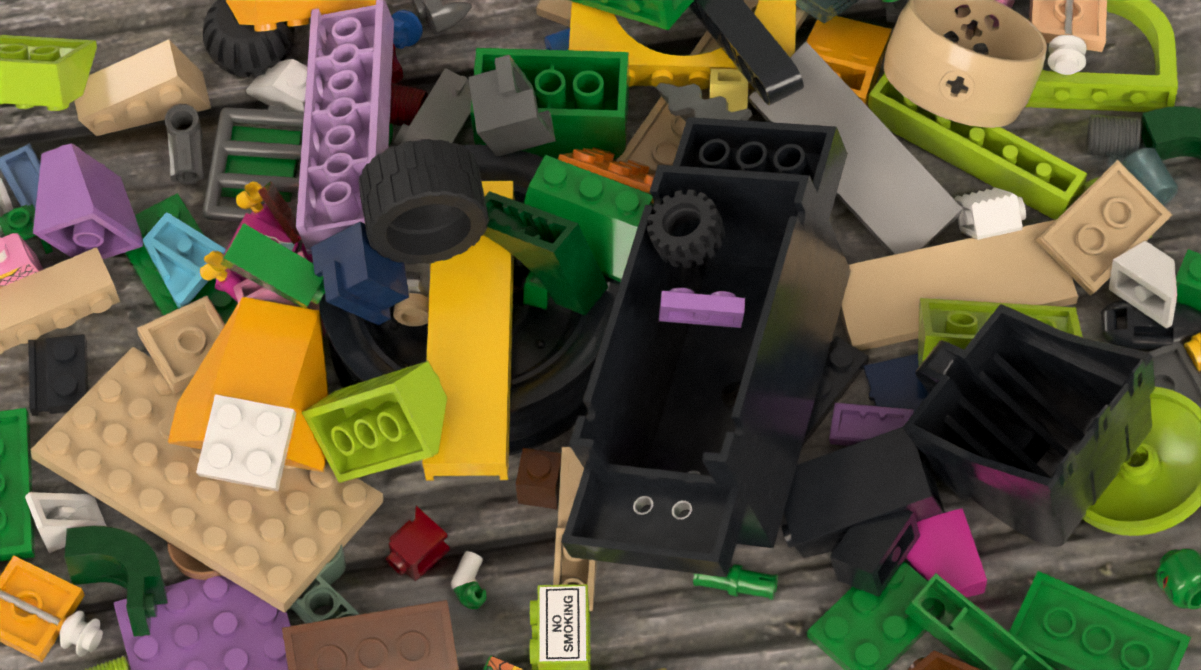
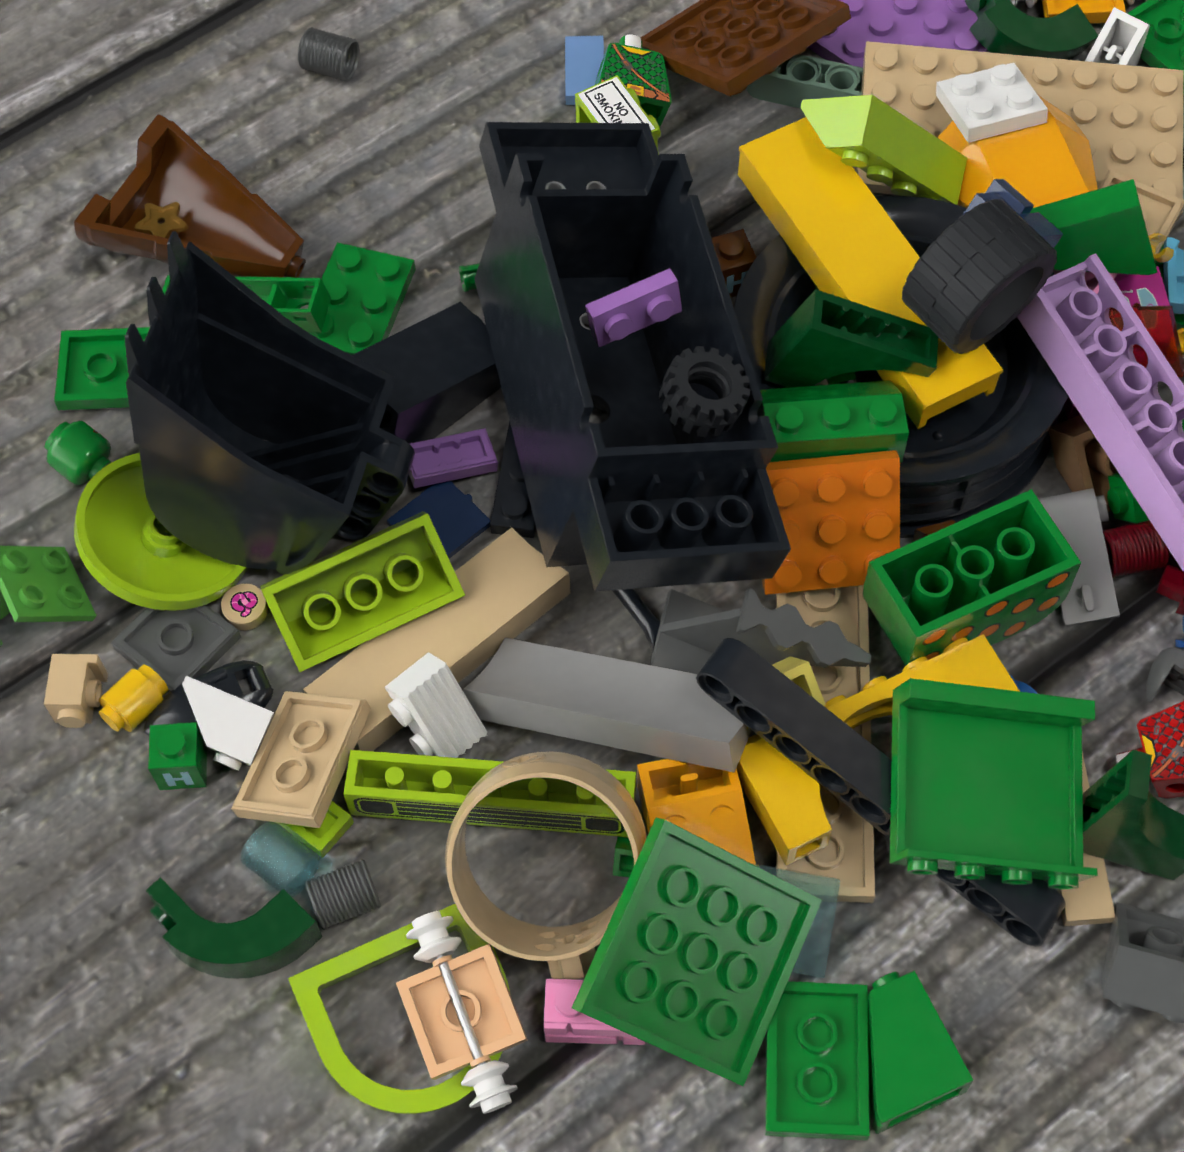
camera: 150 degrees right, 0 degrees up
arm [451,551,487,609] -> none
dark grey plate [468,55,555,157] -> none
black slope [830,509,920,597] -> none

